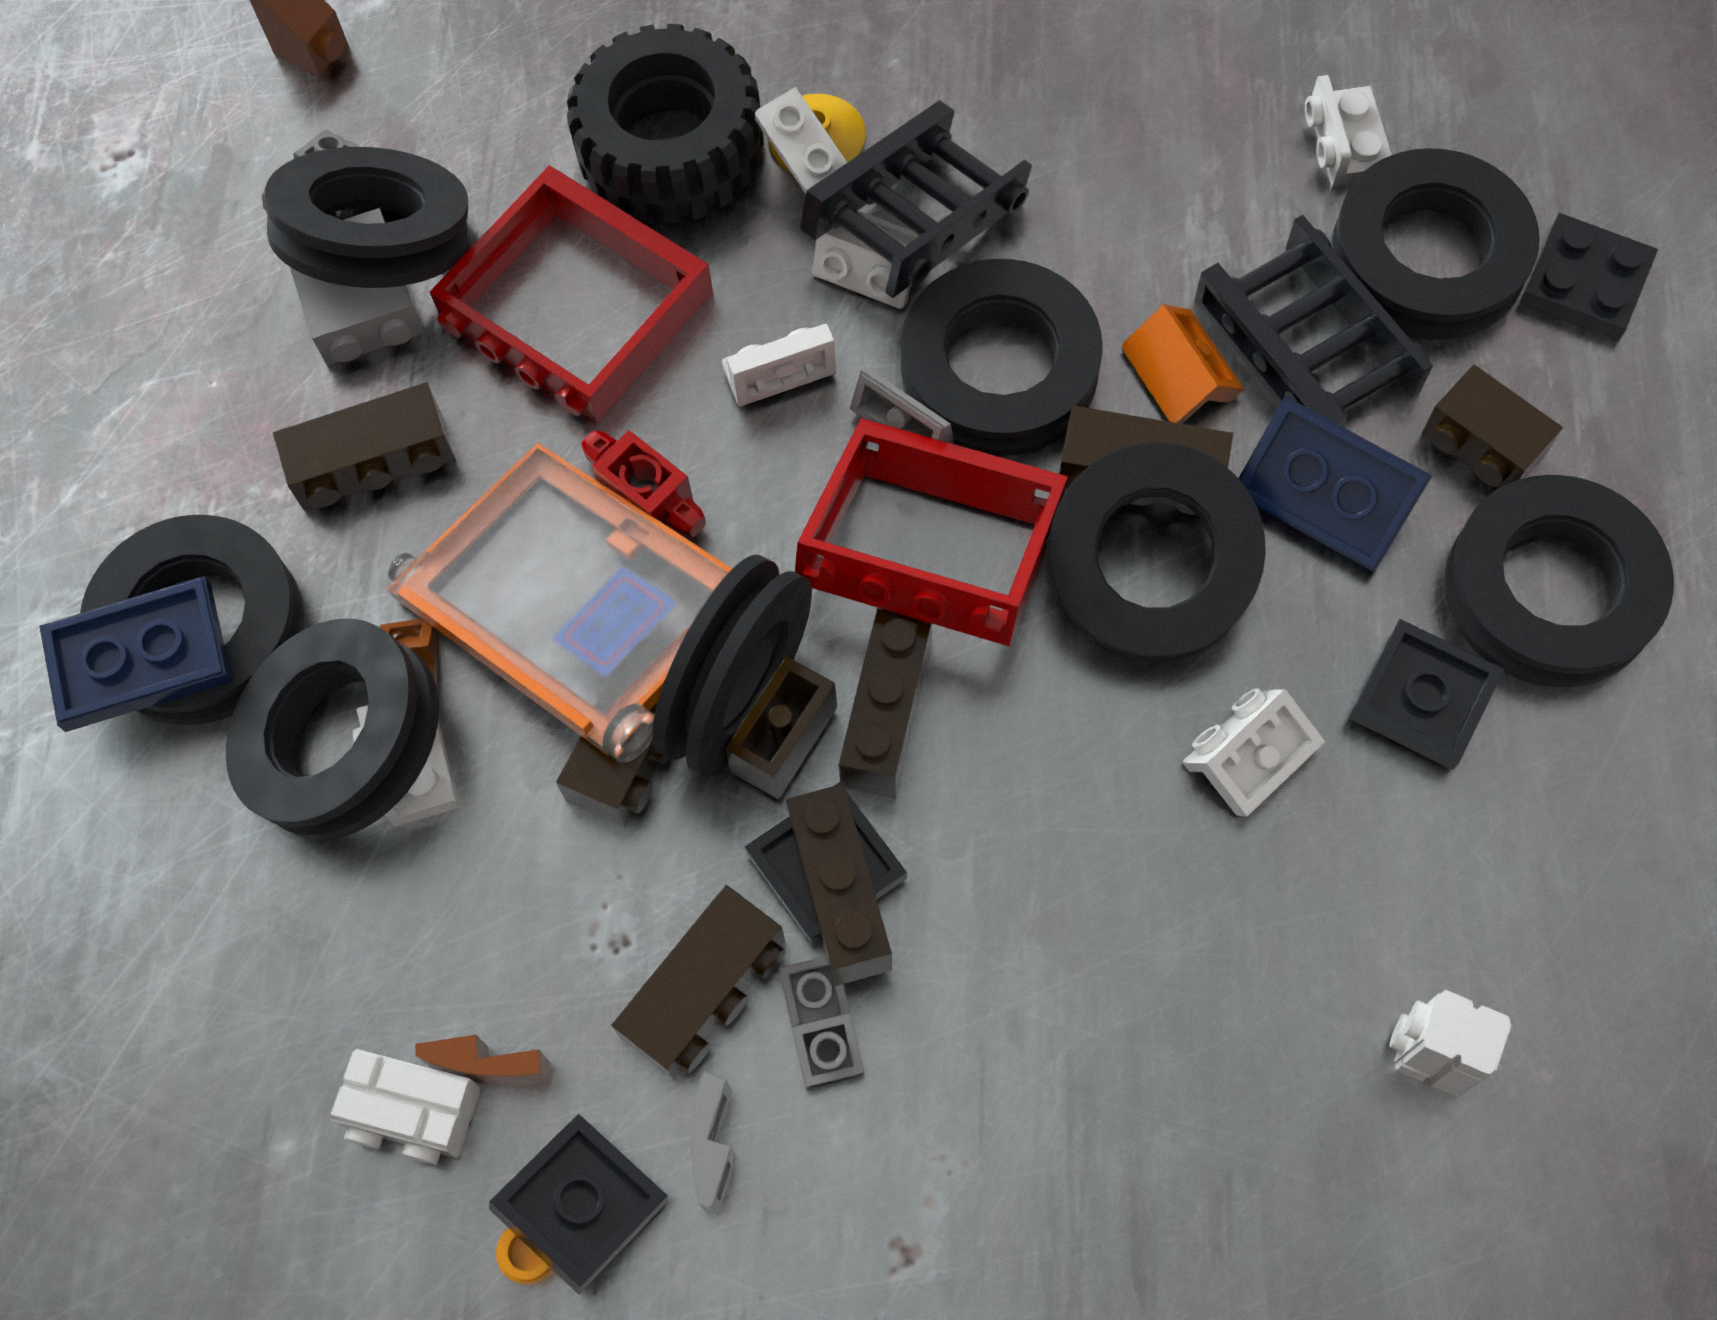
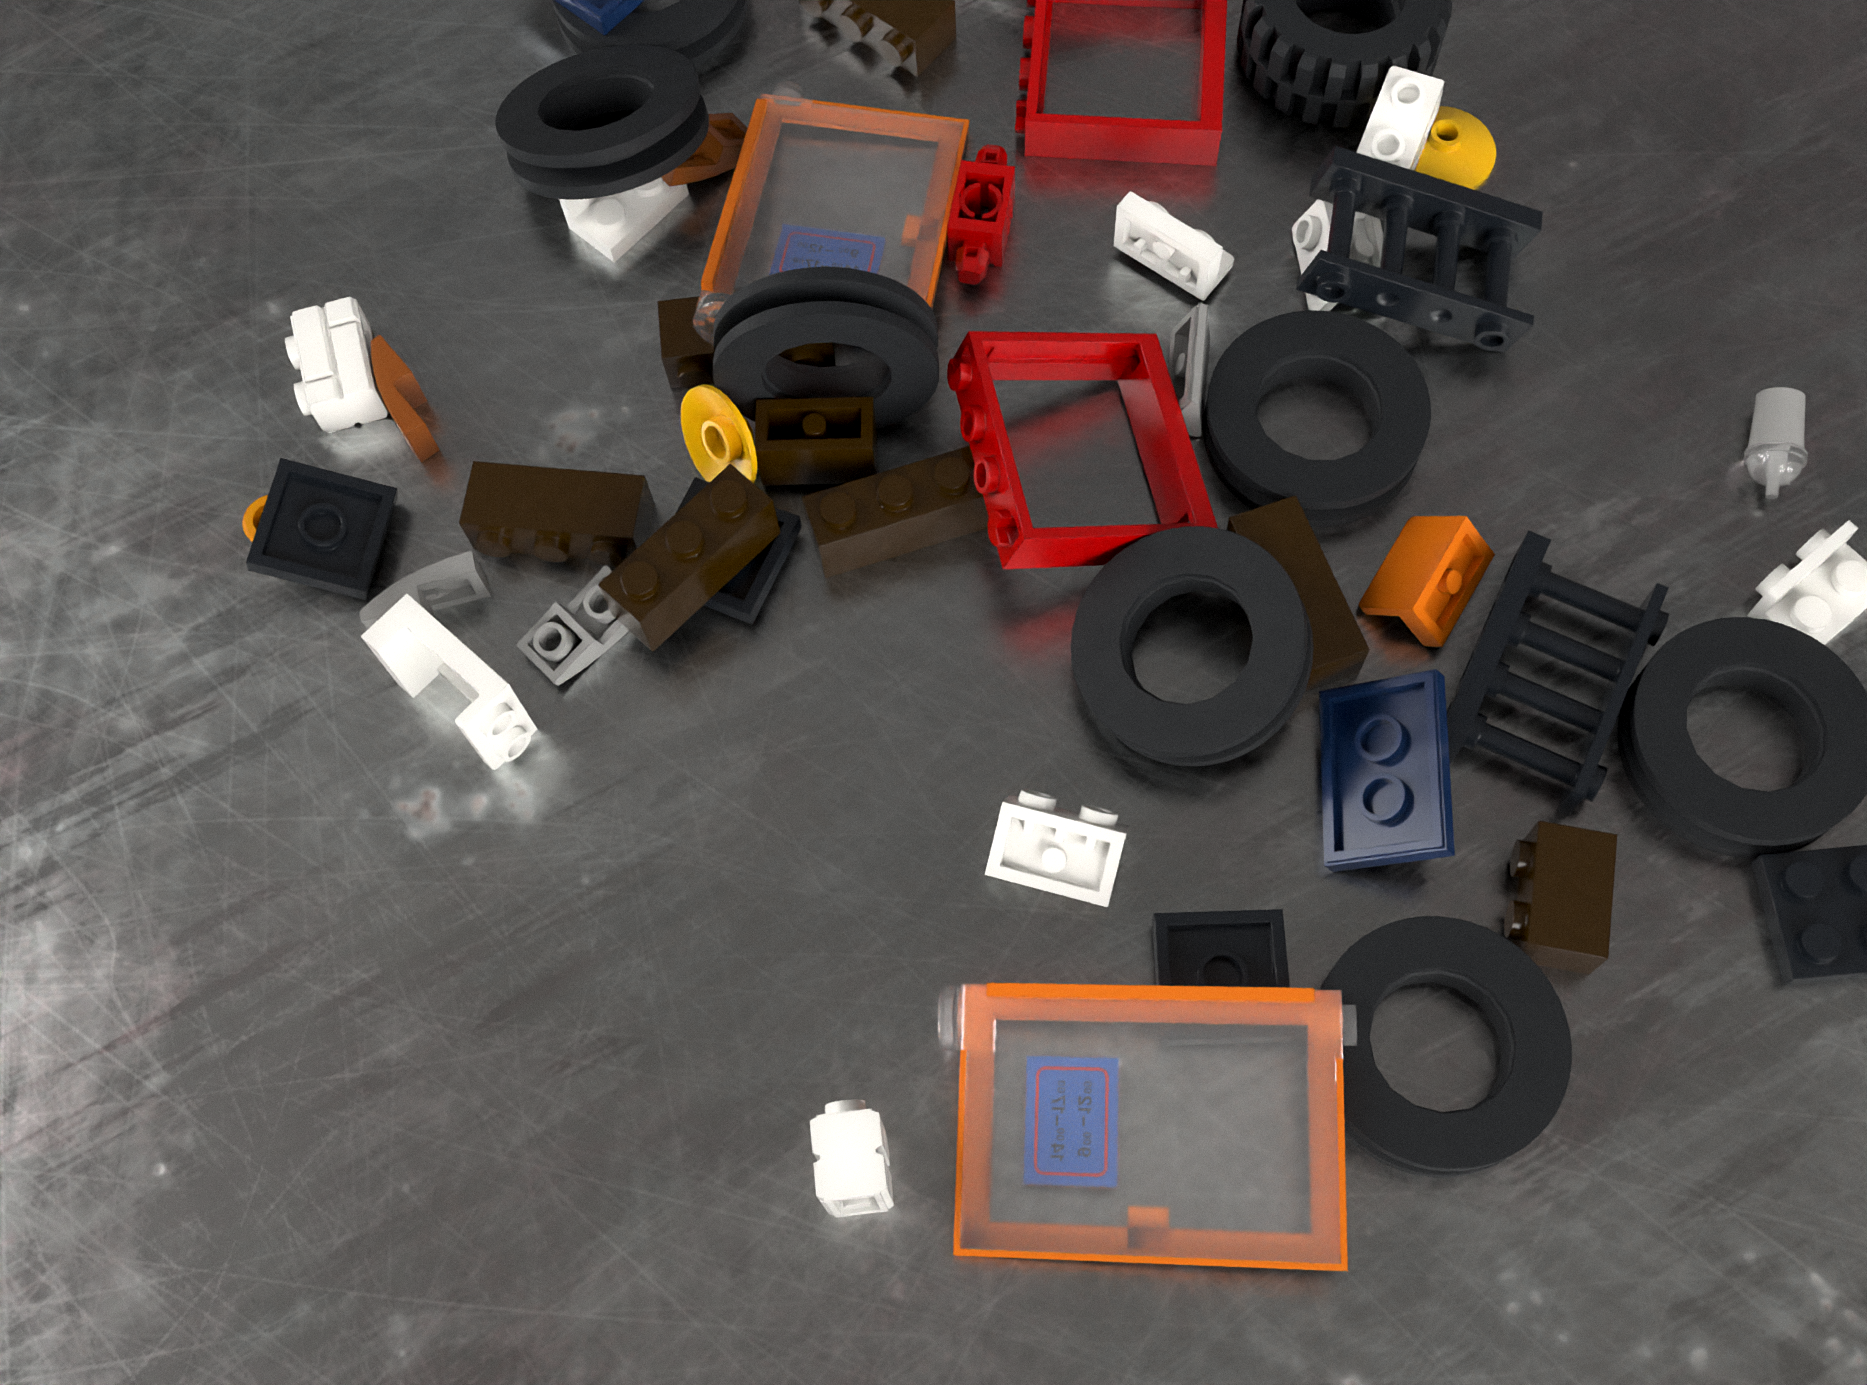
camera: 60 degrees right, 0 degrees up
none -> white panel [361,594,538,770]
none -> yellow dish [681,384,757,483]
none -> clear door [938,983,1357,1271]
none -> piece [1743,387,1808,499]

